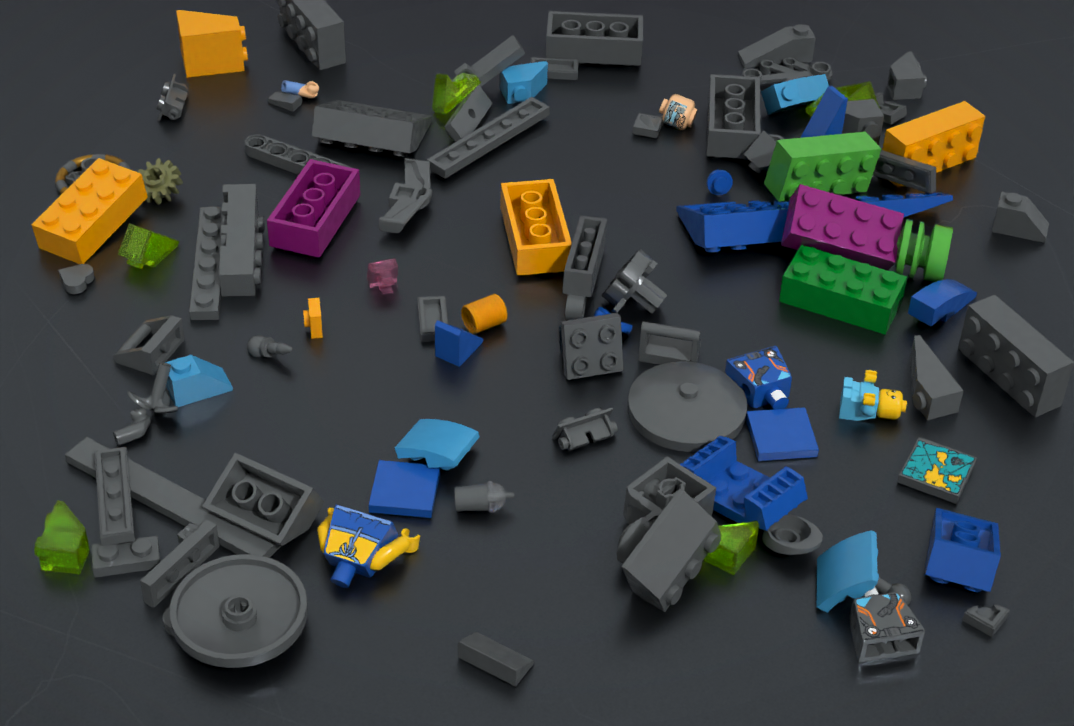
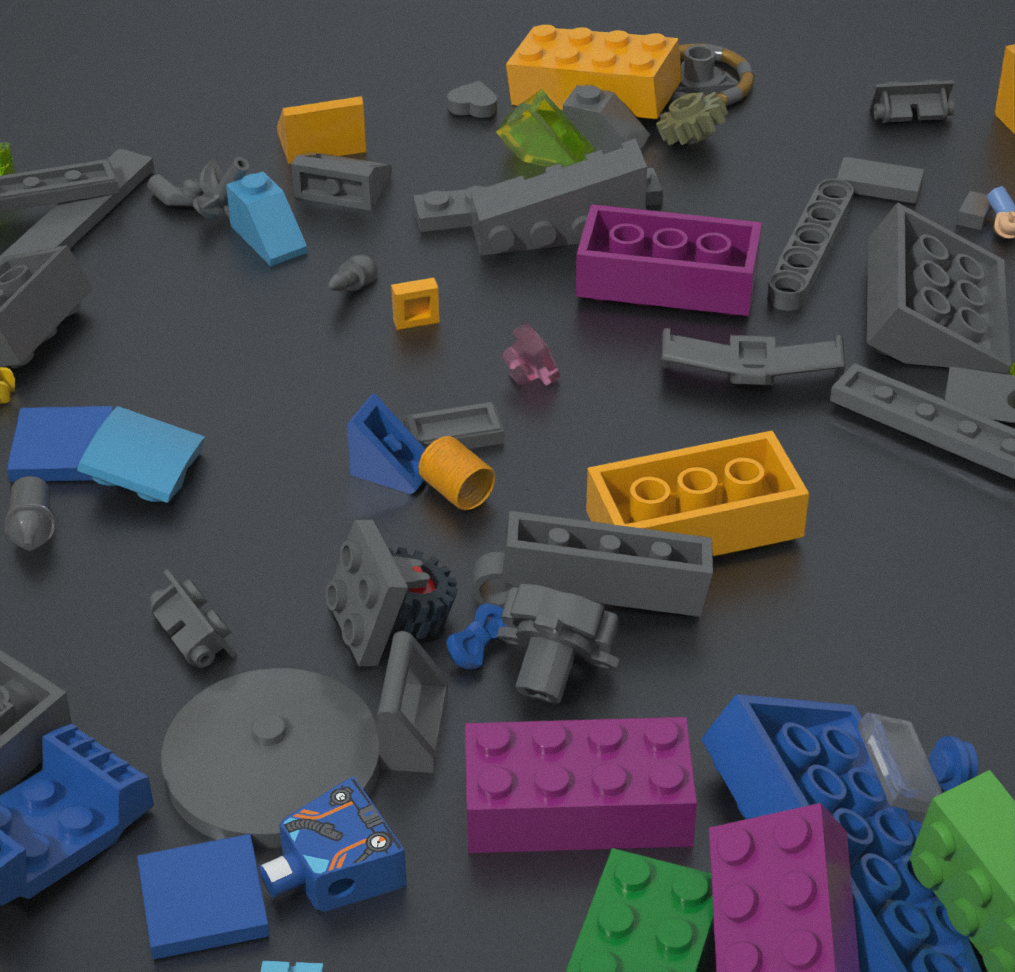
camera: 85 degrees right, 0 degrees up
none -> light orange slope [277,96,366,164]
none -> magenta brick [465,717,697,853]
none -> dark grey slope [562,85,650,154]
none -> dark grey tile [836,156,924,204]
none -> clear tile [857,713,942,813]

